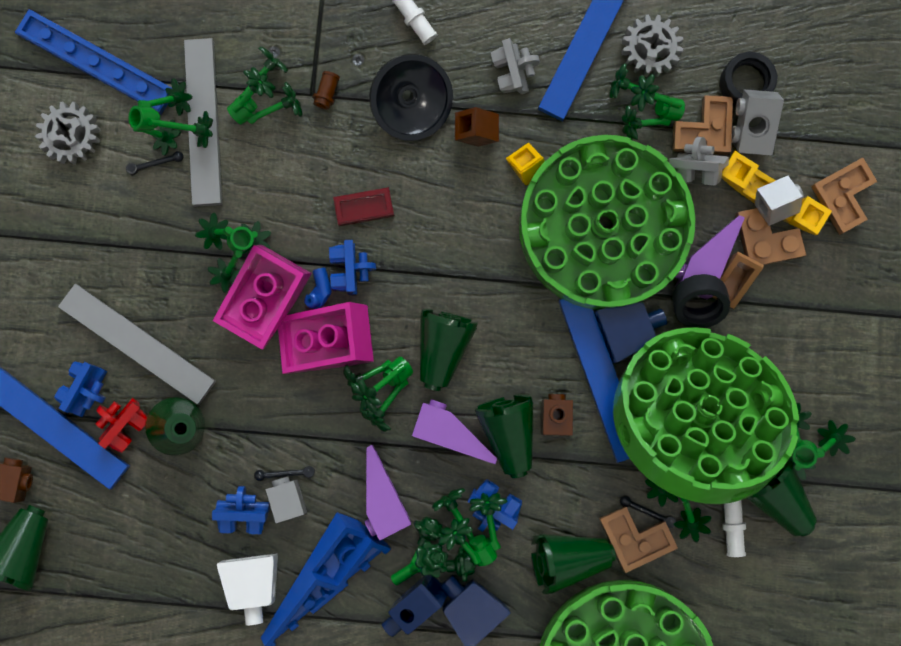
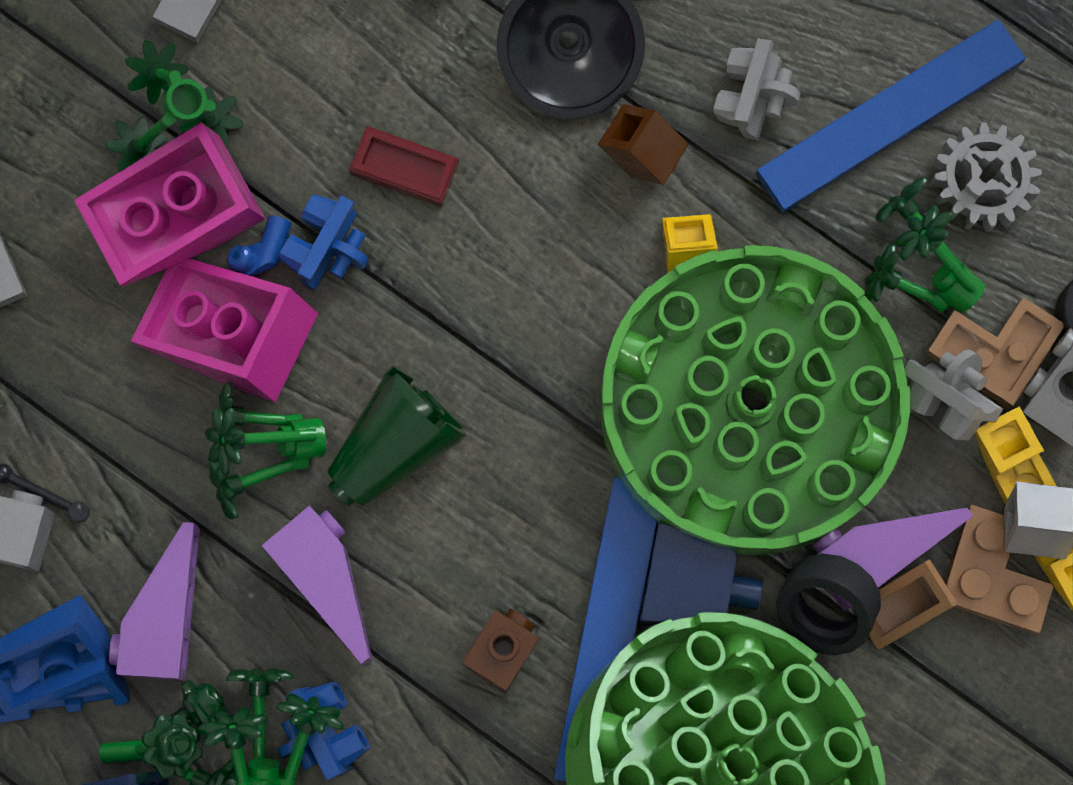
camera: 30 degrees right, 5 degrees down
dark green cone [475,395,533,478] -> none

